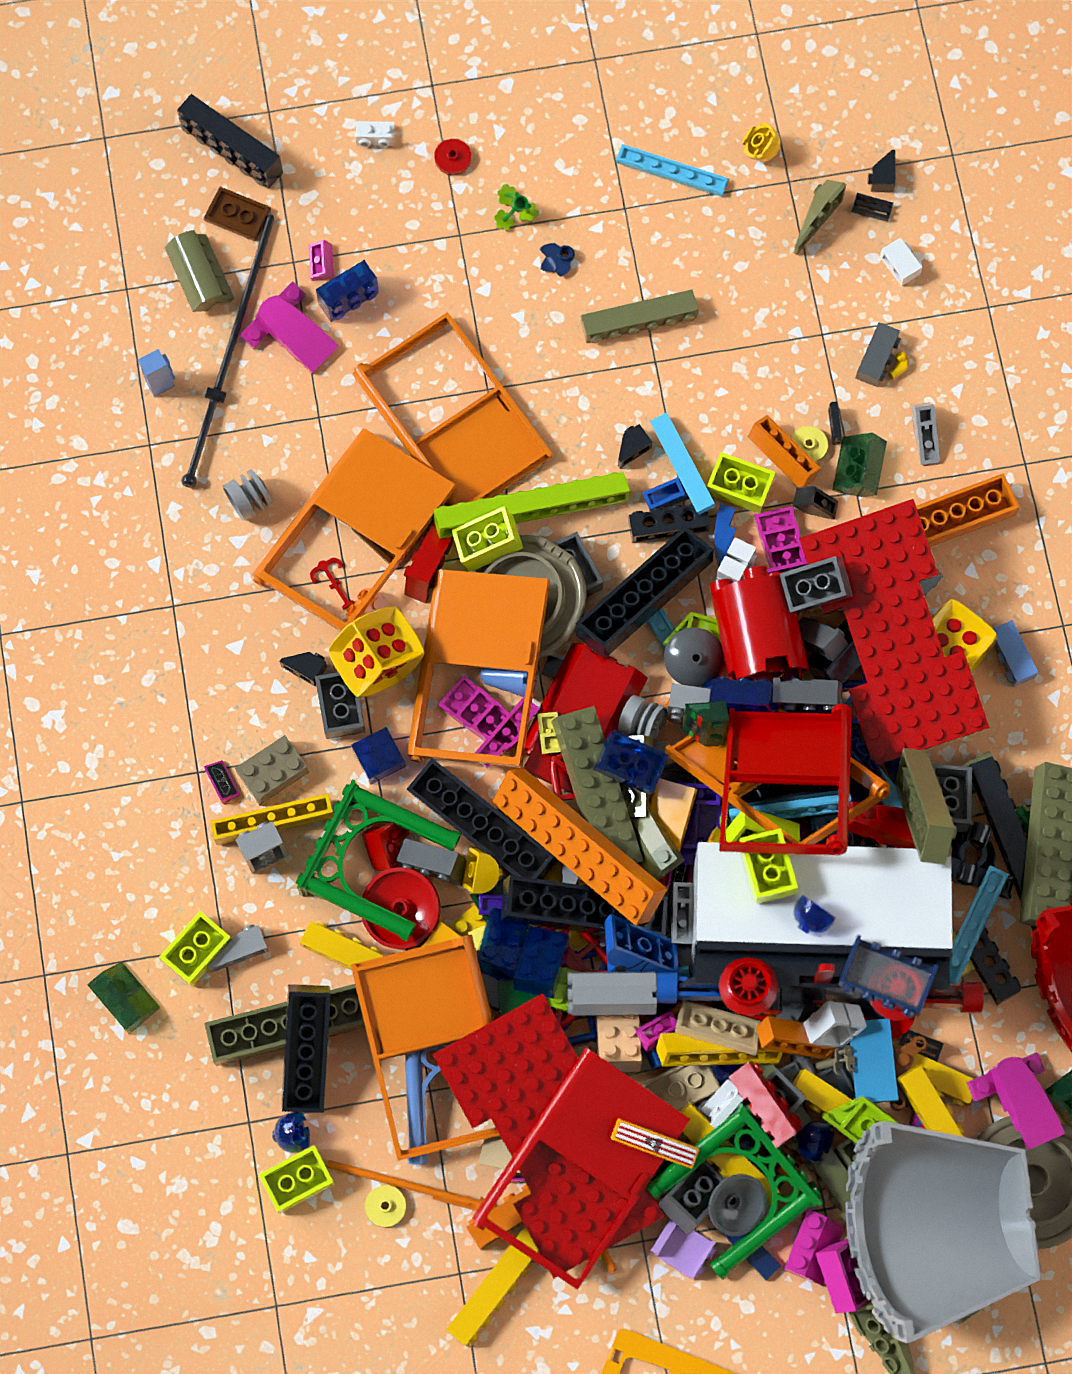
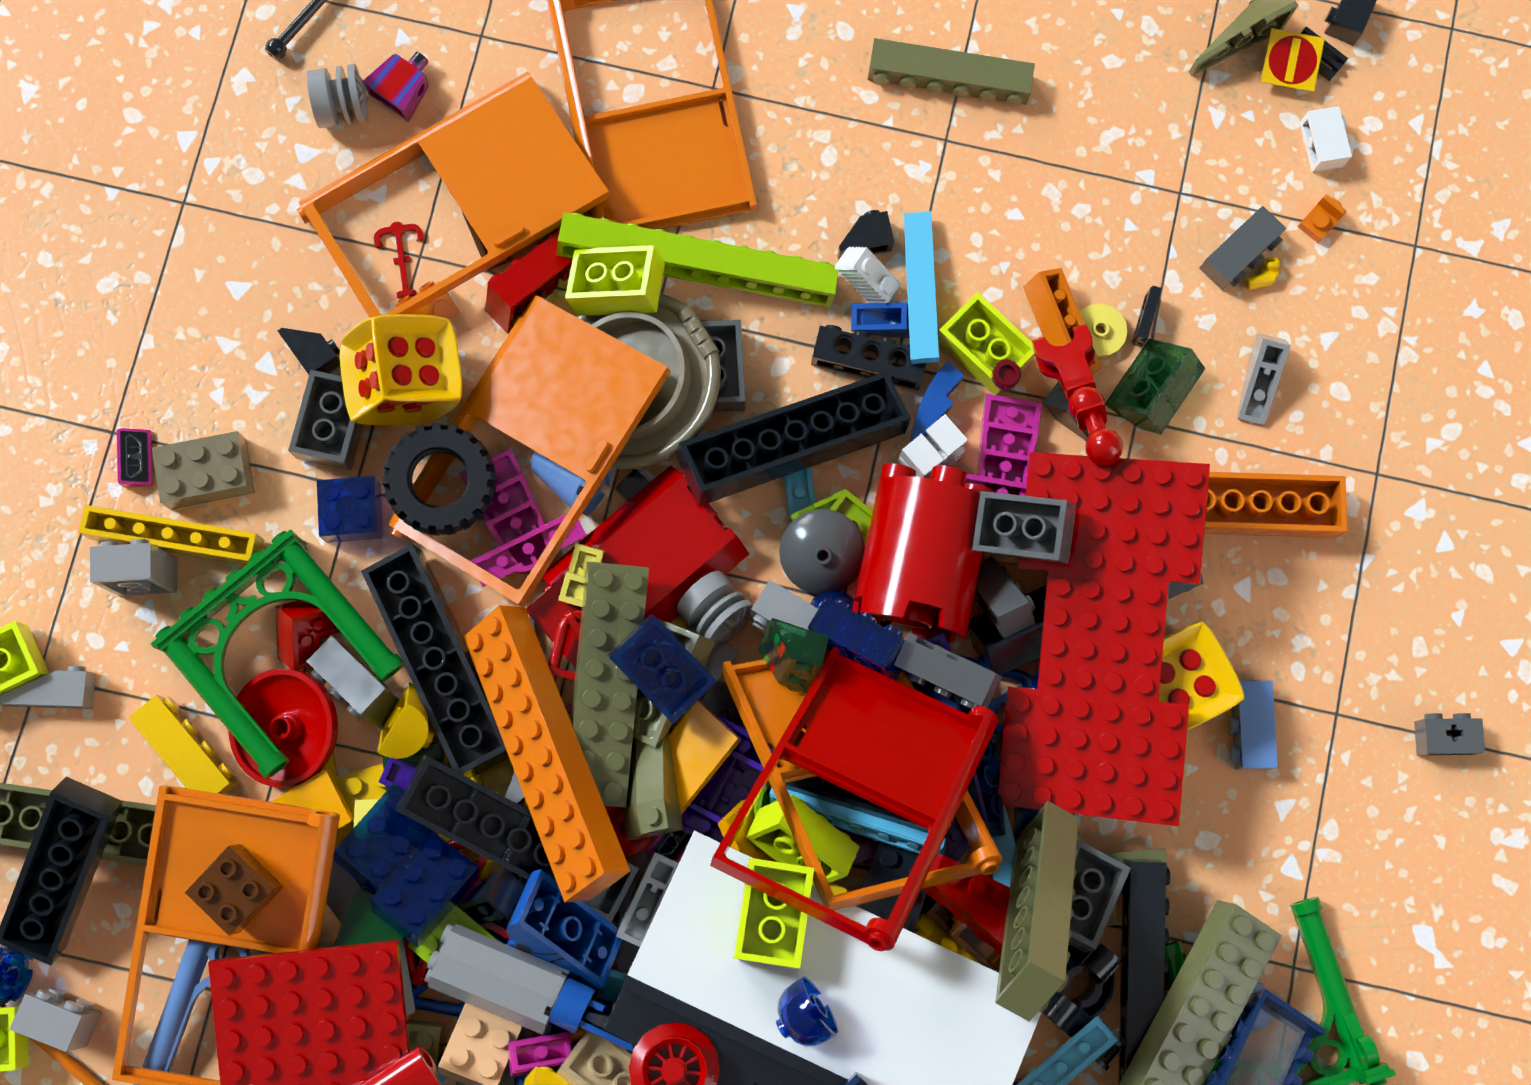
camera: 15 degrees right, 5 degrees up
none -> light grey brick [9,988,102,1052]
none -> reddish brown brick [185,844,283,936]
none -> torso [363,51,429,122]
none -> black tyre [382,423,496,536]
none -> black slope [458,868,525,925]
none -> white brick [835,246,901,303]
none -> dark red tile [991,360,1021,390]
none -> red piece [1032,324,1124,466]
none -> piece [1260,28,1325,92]
none -> orange bracket [1297,194,1347,244]

